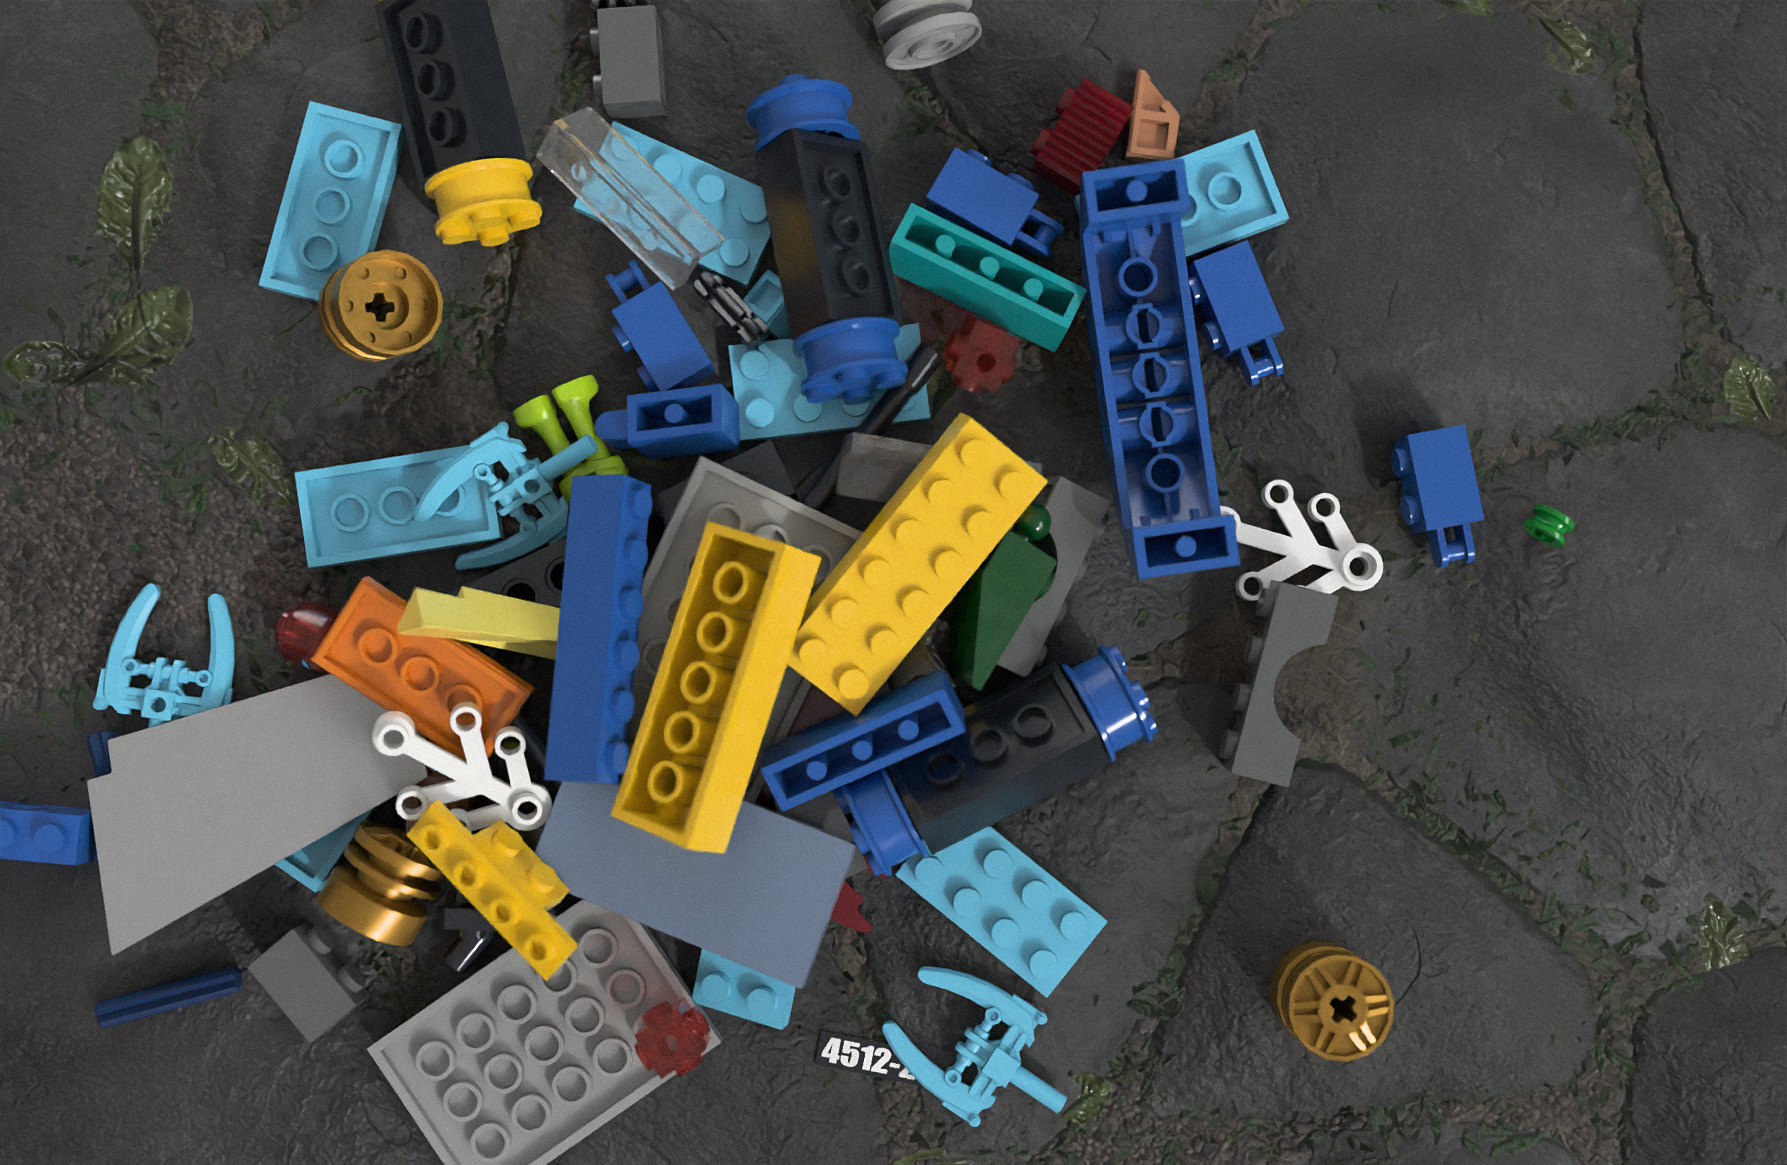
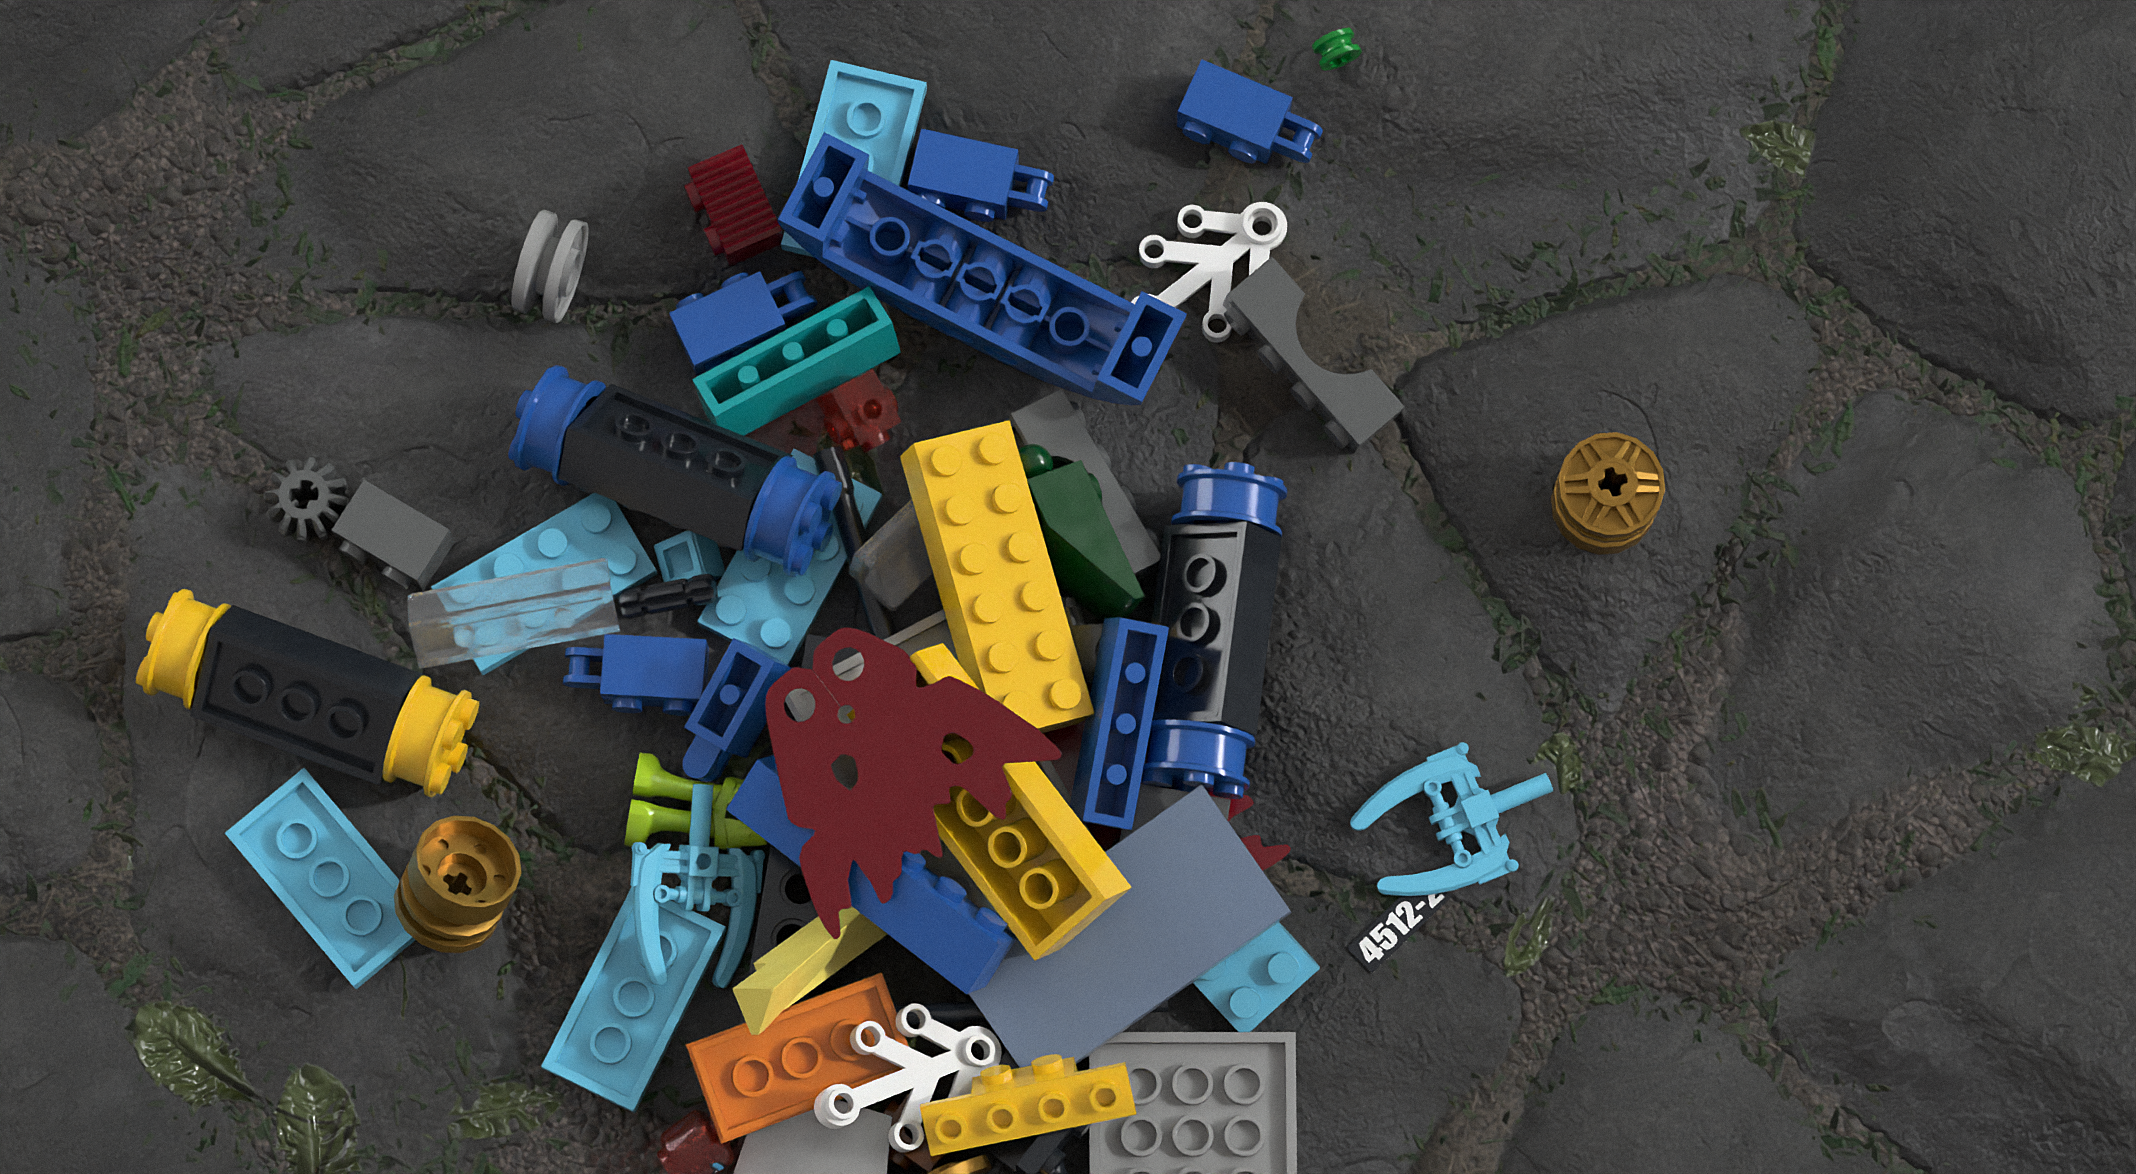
camera: 55 degrees left, 10 degrees down
clear red brick [634,997,711,1079] -> none
medium azure plate [895,826,1108,998] -> none
nougat tile [1124,69,1180,163] -> none
none -> dark red piece [765,627,1061,939]

